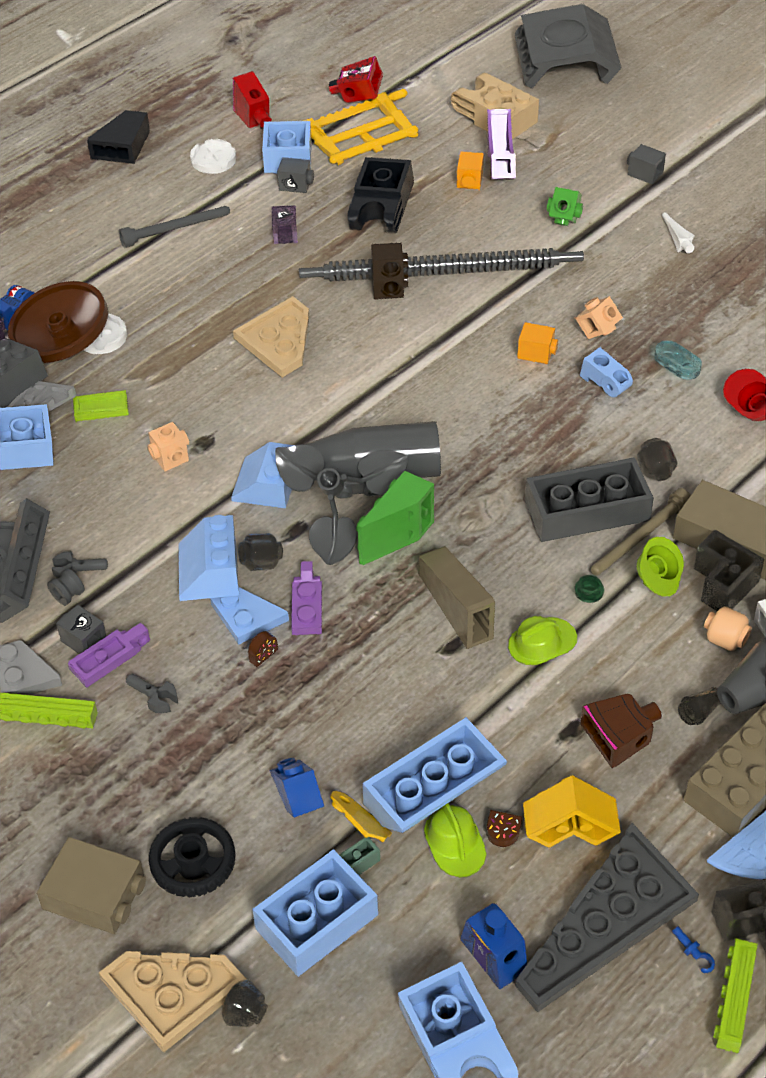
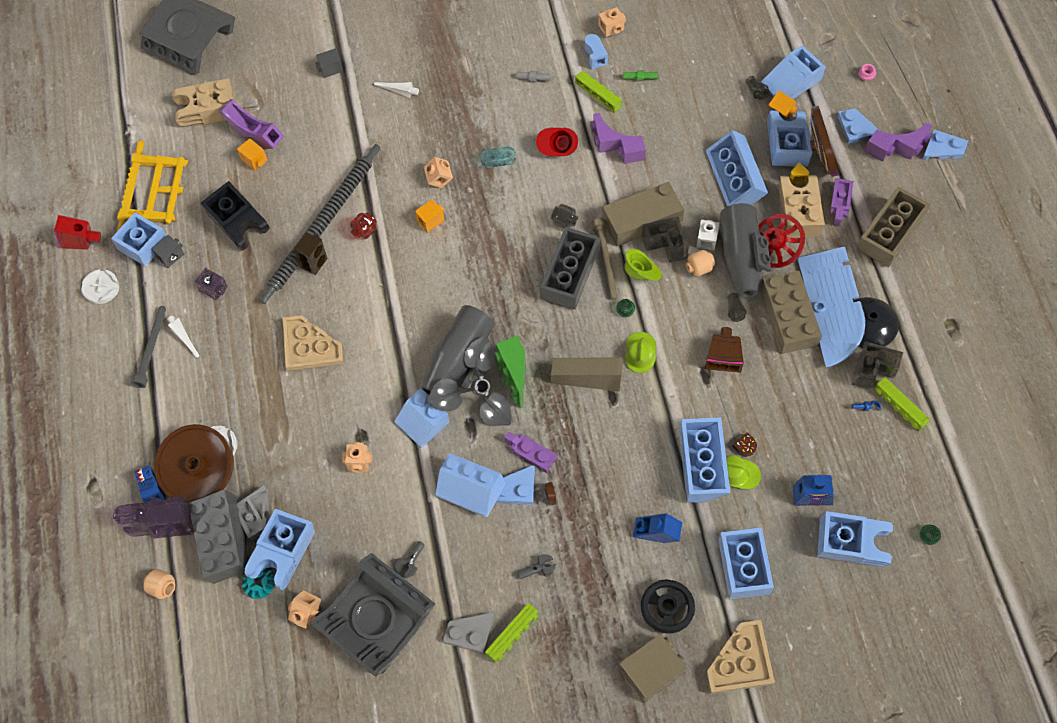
camera: 55 degrees left, 15 degrees up
dark grey wheel [47,568,85,606] -> none
dark grey brick [56,604,106,654] -> none
medium lavender hinge [68,623,150,688] -> none
lime tile [73,390,129,422] -> none
black slope [87,110,150,164] -> none
clear smoke cone [222,979,267,1028] -> none
clear smoke head [238,533,283,571] -> none
red torso [329,56,383,103] -> none
yellow piece [330,791,392,842] -> none
sand green piece [339,837,381,875] -> none
dark grey wing [515,823,699,1013] -> none
yellow brick [523,775,621,848] -> none
bright green brick [547,187,583,226] -> none
light blue leg [580,347,633,397] -> none
none -> white piece [167,316,199,358]
none -> clear red head [350,212,377,239]

